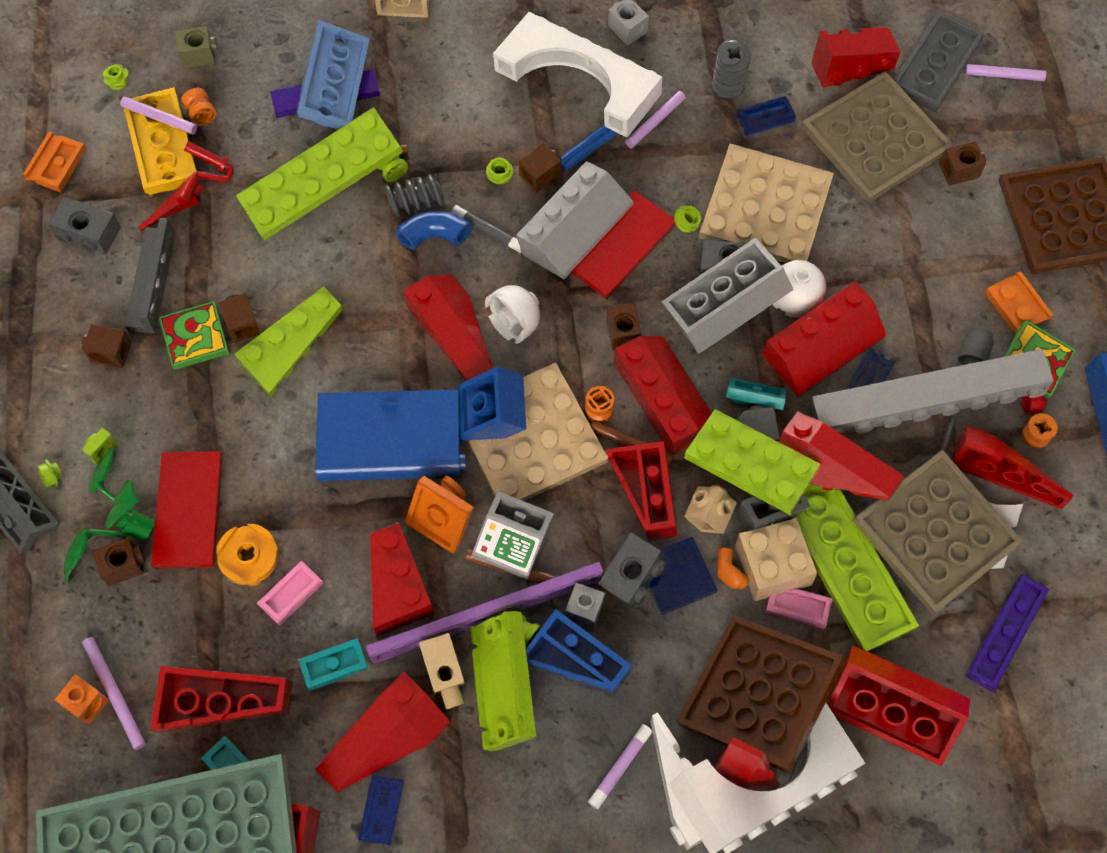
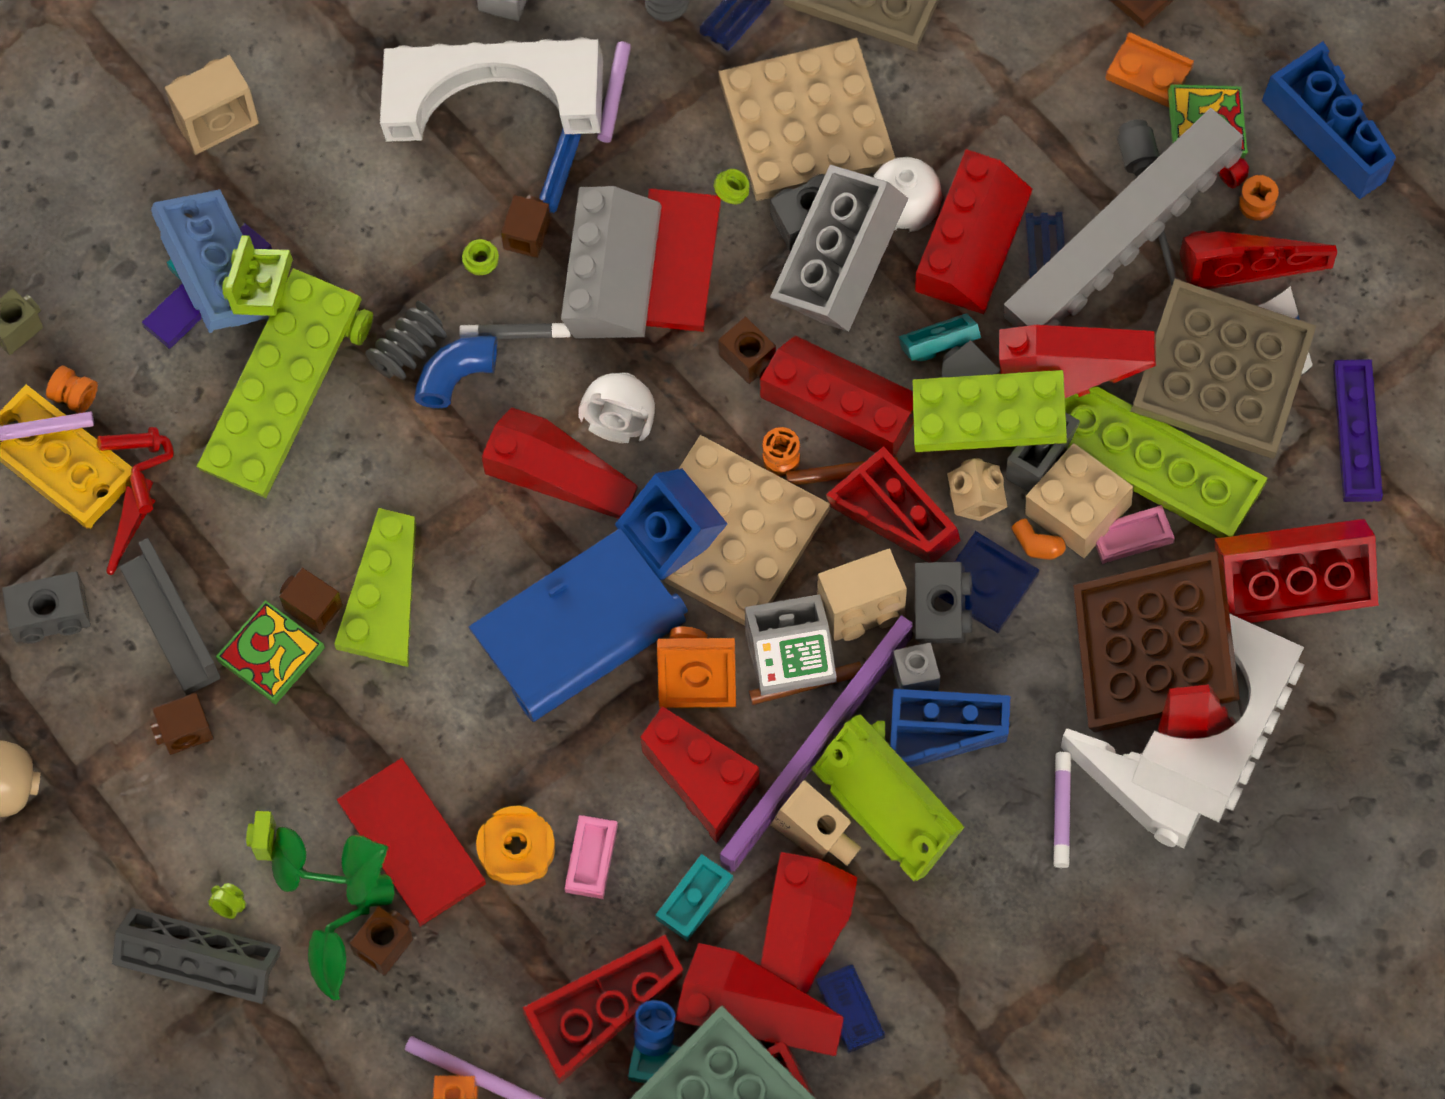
camera: 30 degrees left, 0 degrees up
none -> lime bracket [222,235,293,316]
none -> blue wheel [634,1000,675,1056]
none -> red wedge [675,943,845,1056]
none -> tan brick [817,548,907,642]

